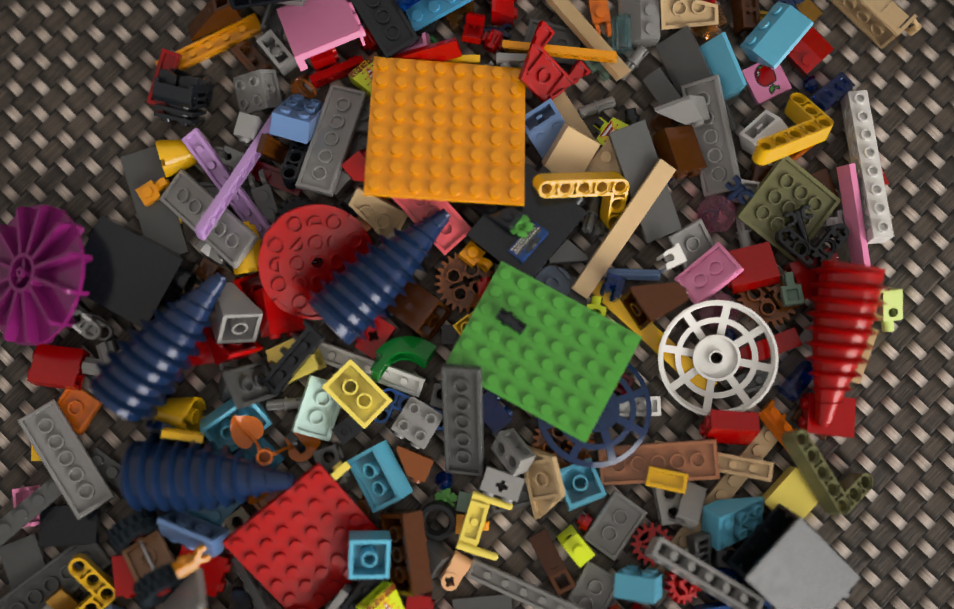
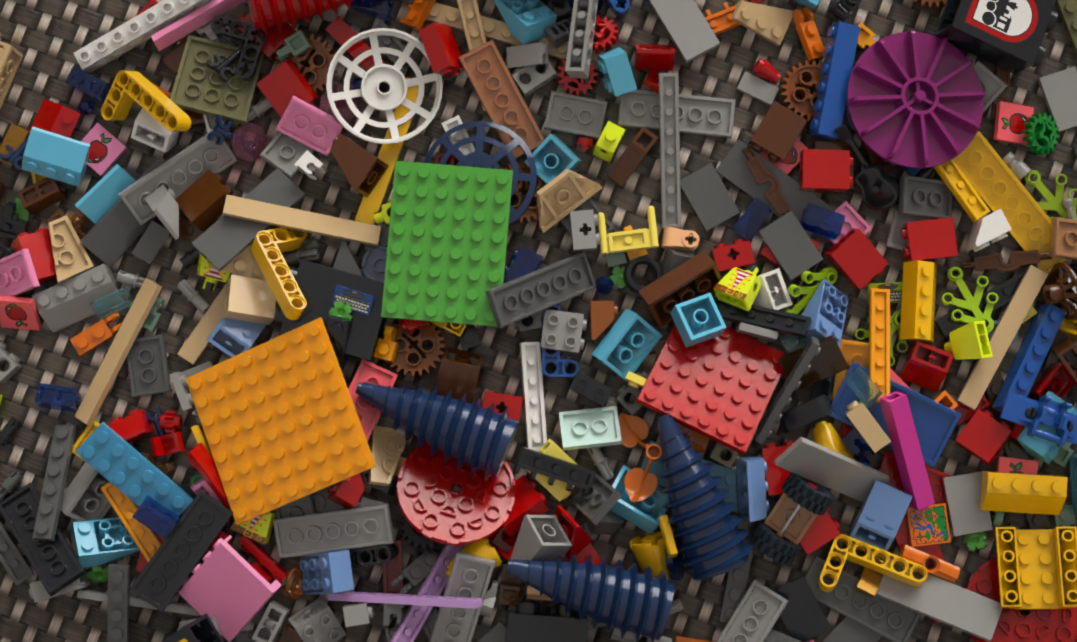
camera: 120 degrees left, 0 degrees up
light orange plate [171,544,211,579] -> none
reddish brown tile [256,133,289,165] -> none
black tile [286,432,306,454] -> none
light yellow slope [321,359,392,429] -> none
green arch [370,336,436,382] -> none
light grey brick [491,428,536,476] -> none
black pin [495,307,527,335] -> none
light orange tile [502,40,618,63] -> none
red wing [518,21,591,103] -> none
clear blue hinge [600,272,626,302] -> none
medium blue axle [604,268,661,281] -> none
yellow tile [645,466,688,494] -> none

